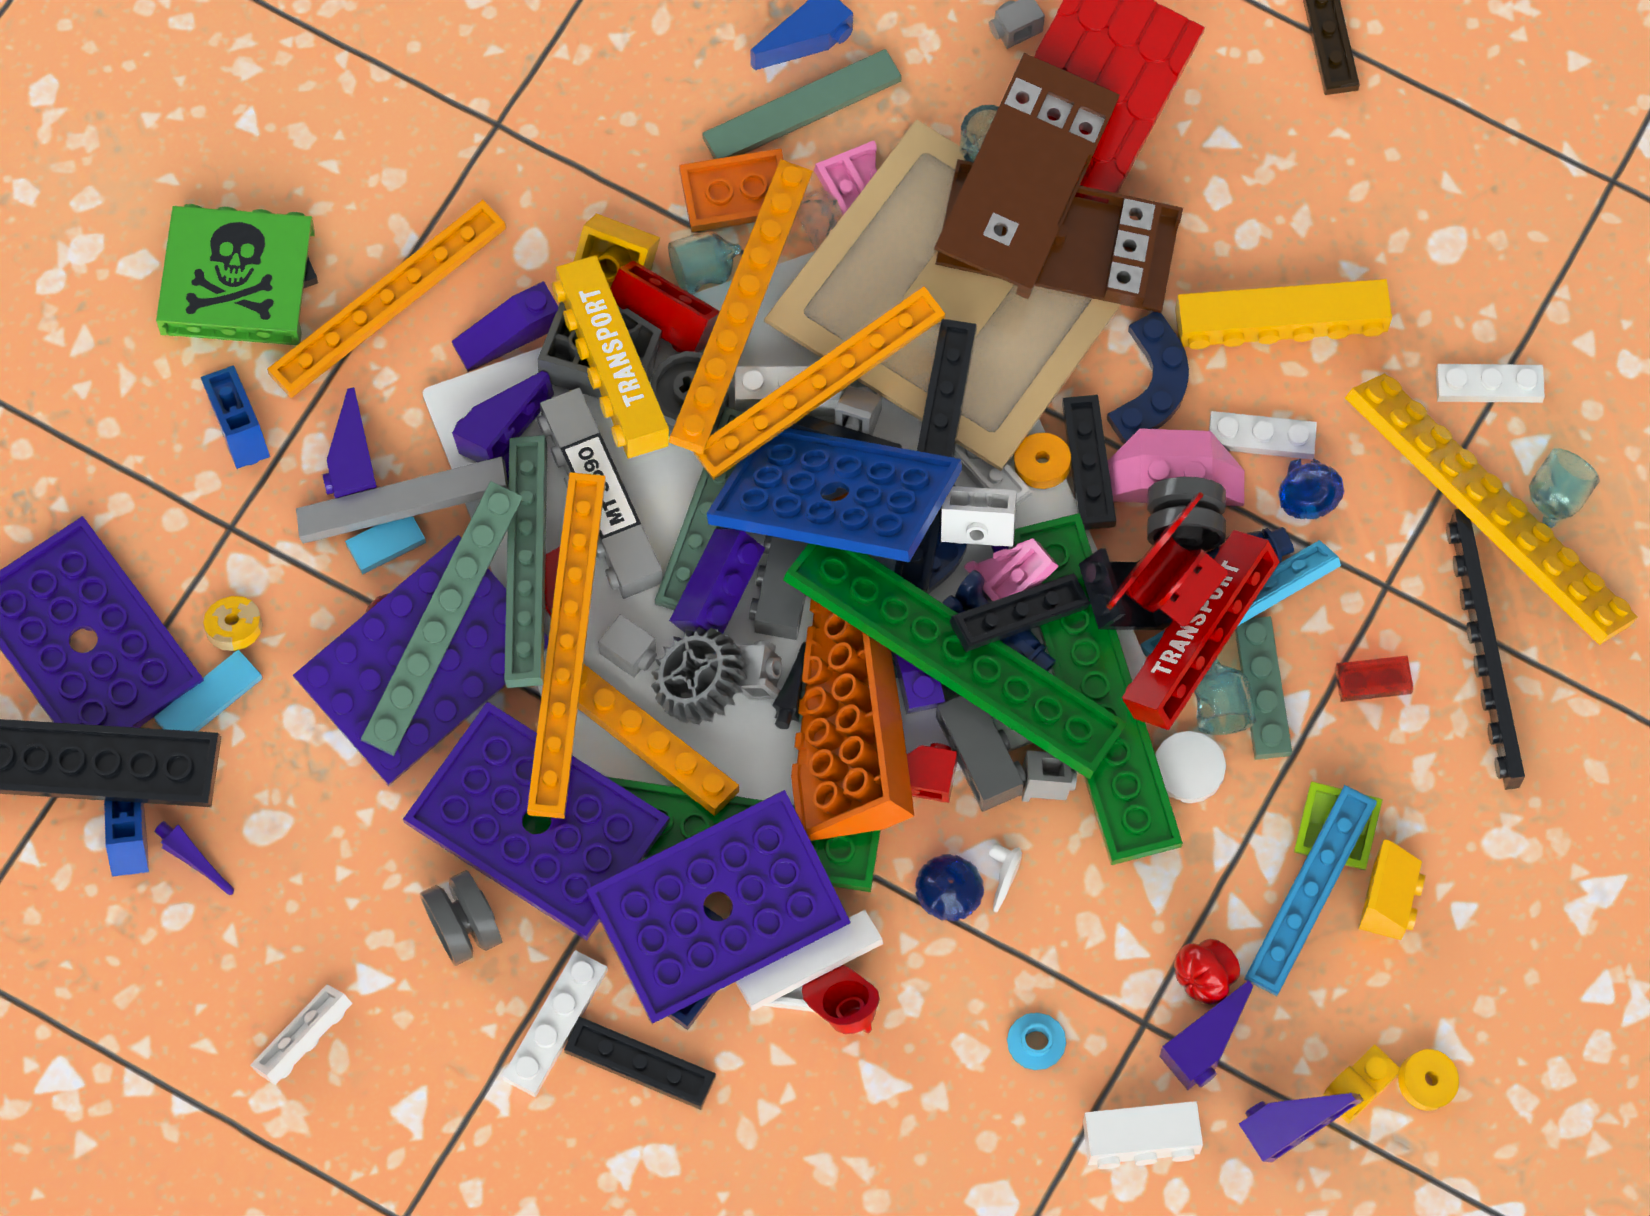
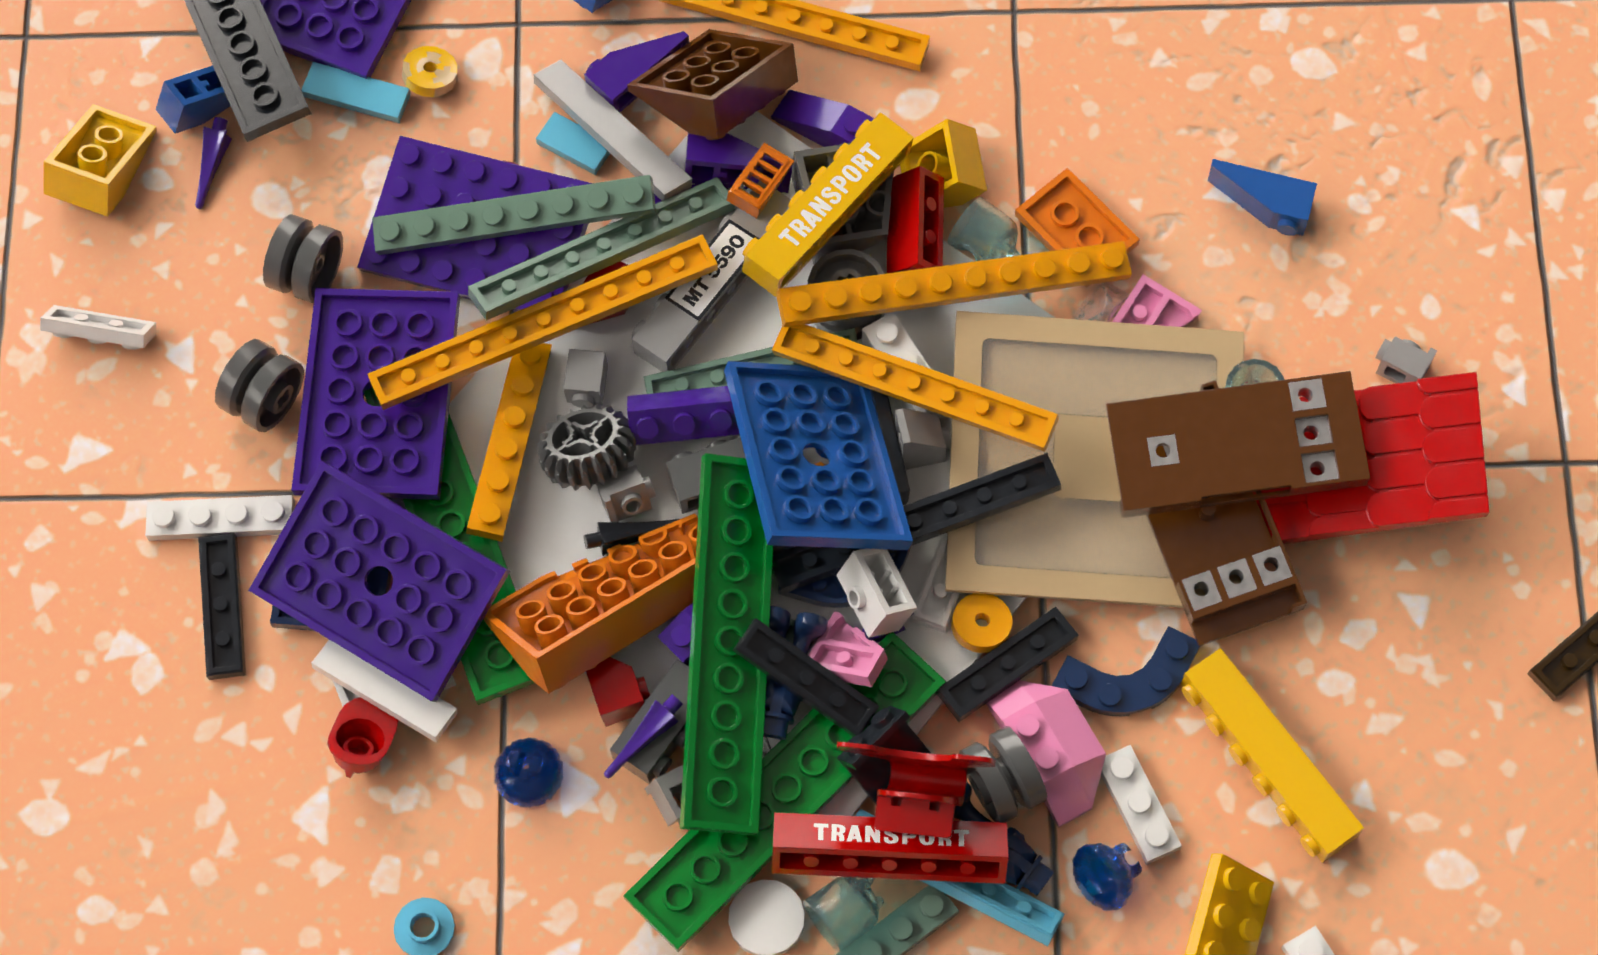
camera: 65 degrees right, 0 degrees up
sand green tile [702,49,902,159] -> none
white bar [989,843,1022,912] -> none
none -> yellow slope [43,104,156,217]
none -> dark grey wheel [263,214,343,303]
none -> dark purple piece [604,694,683,779]
none -> reddish brown slope [627,29,798,140]
none -> orange slope [727,142,795,219]

